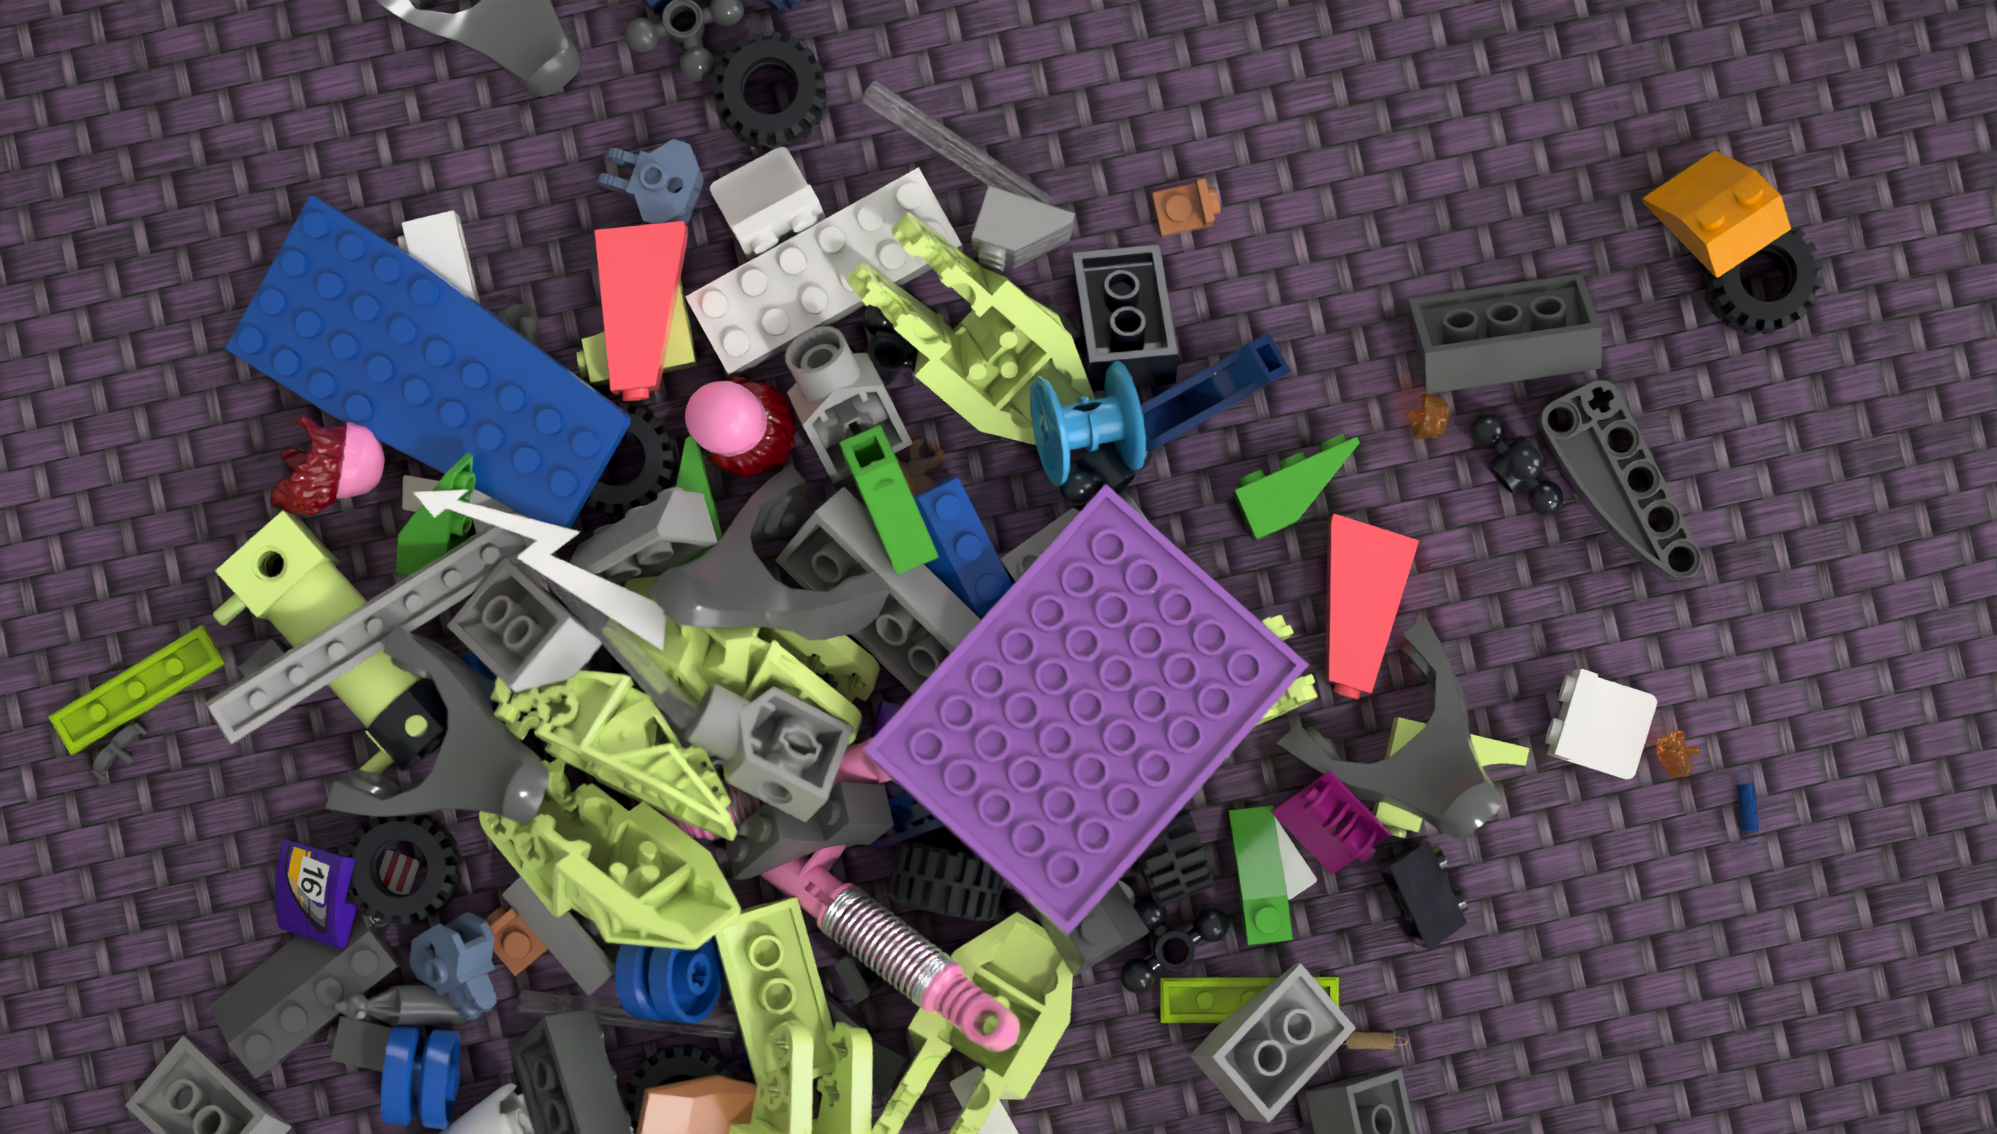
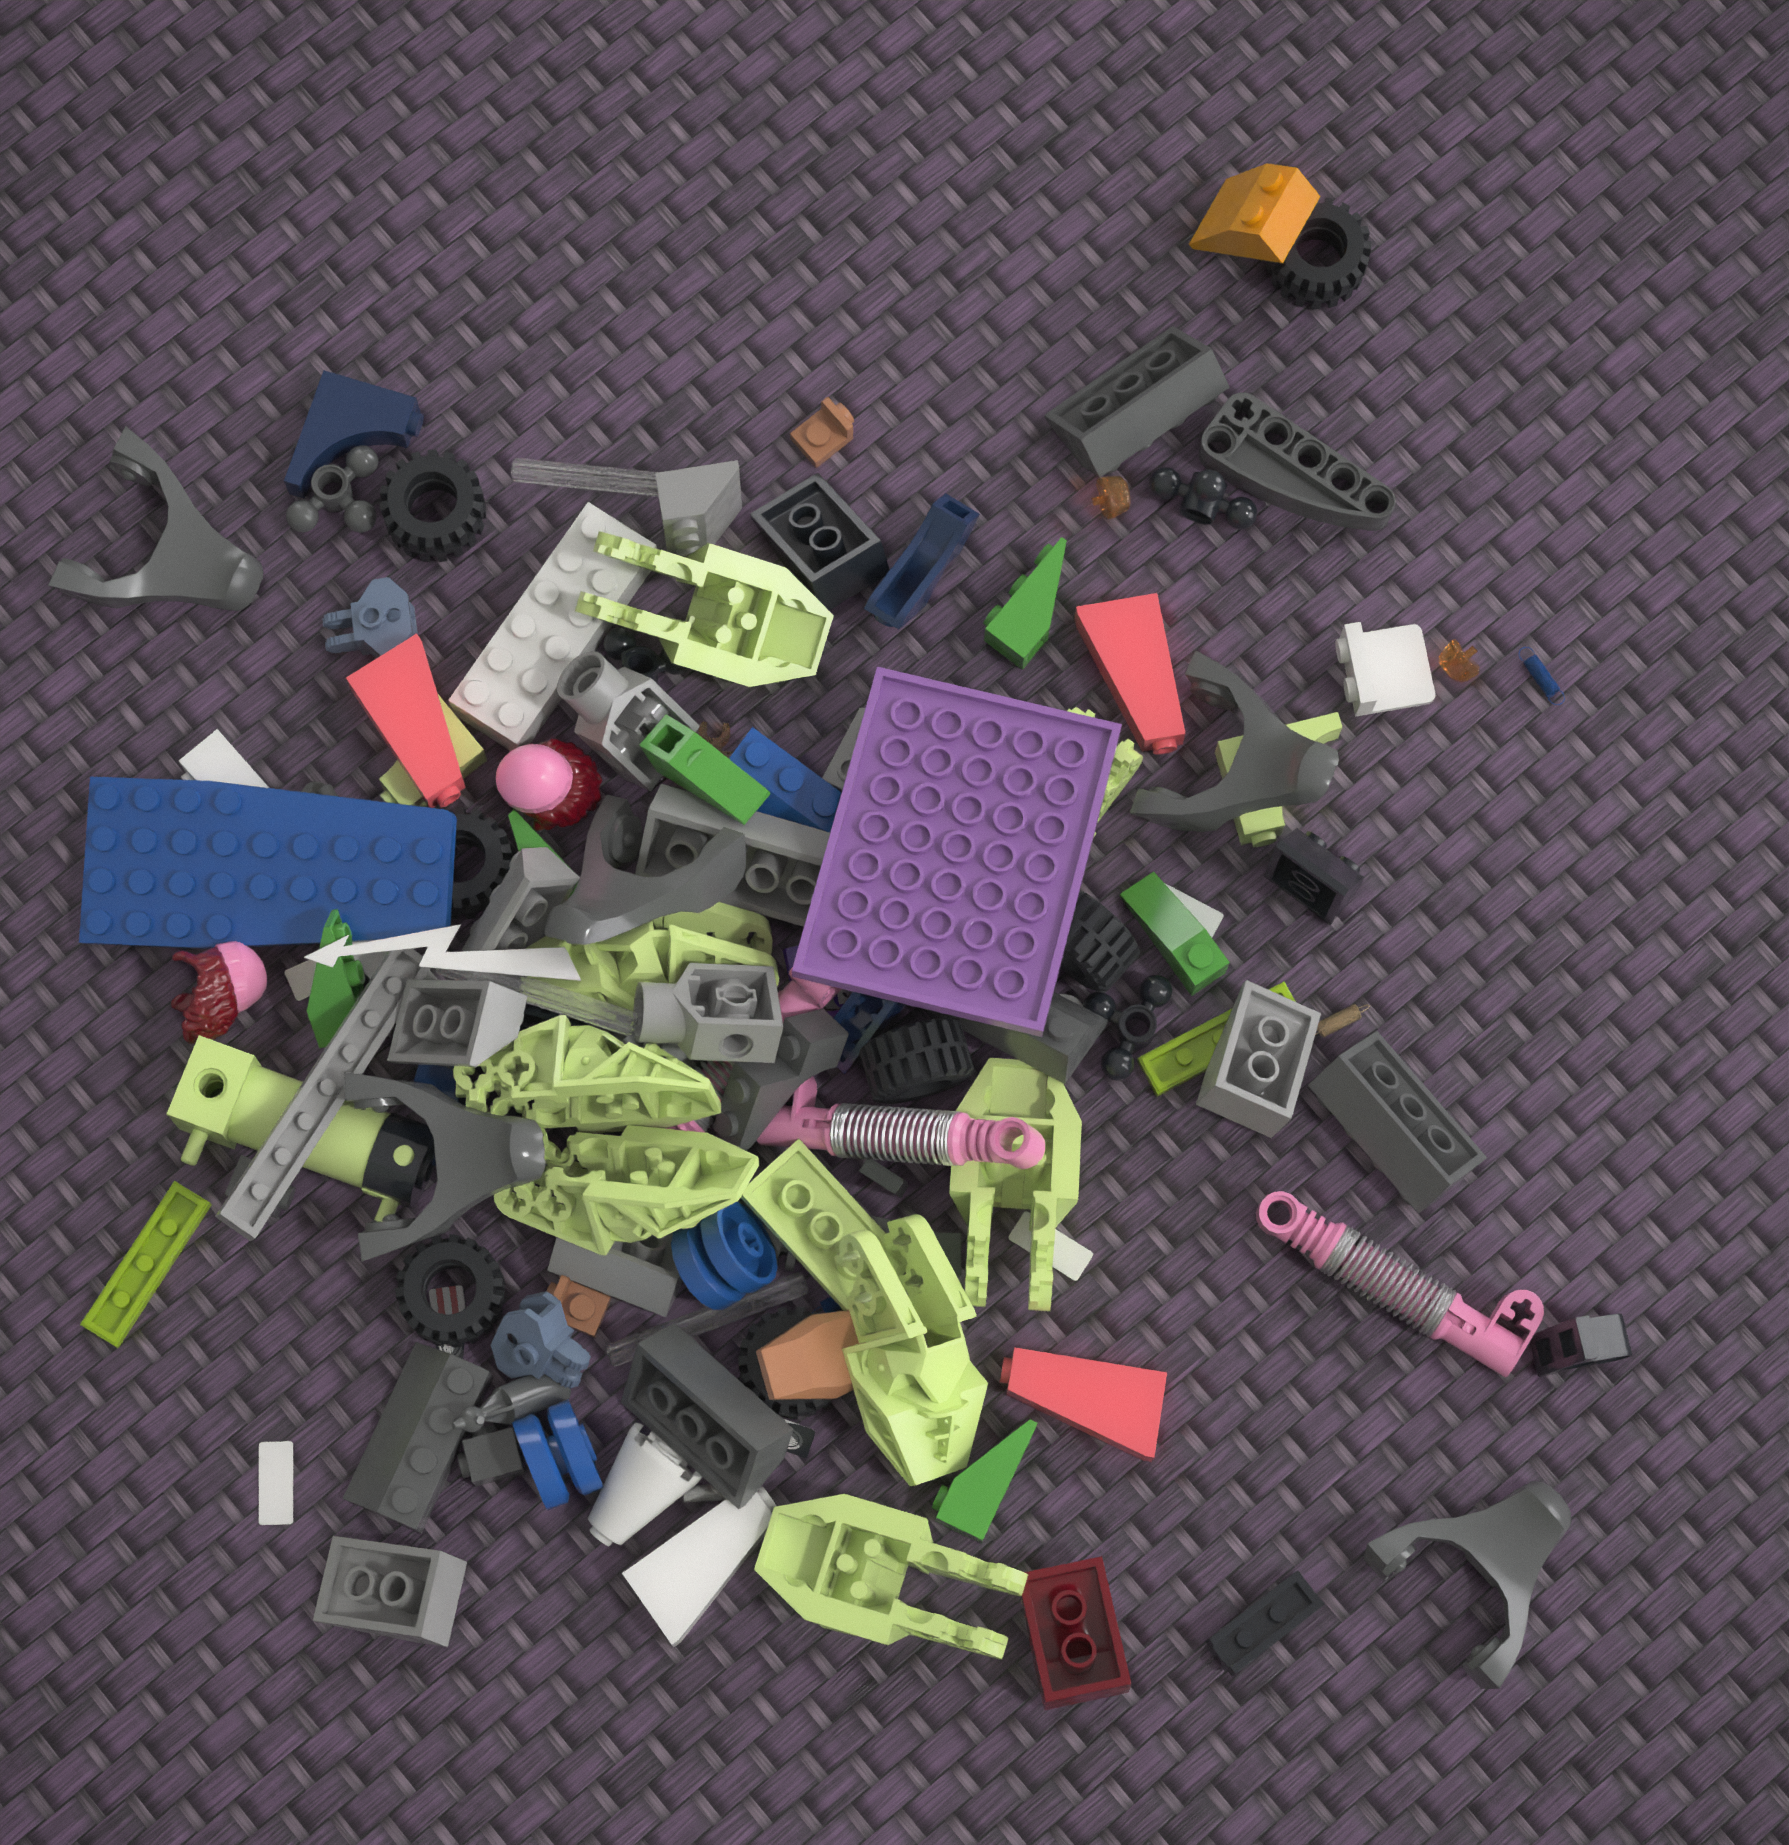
camera: 25 degrees left, 10 degrees down
dark grey piece [92,723,149,783] -> none
dark purple slope [275,838,357,949] -> none
white bracket [710,147,826,260] -> none
dark azure piece [1030,360,1146,487] -> none
black piece [1060,442,1152,512] -> none
magenta hinge [1271,770,1391,875] -> none
none -> white sticker [259,1441,293,1525]

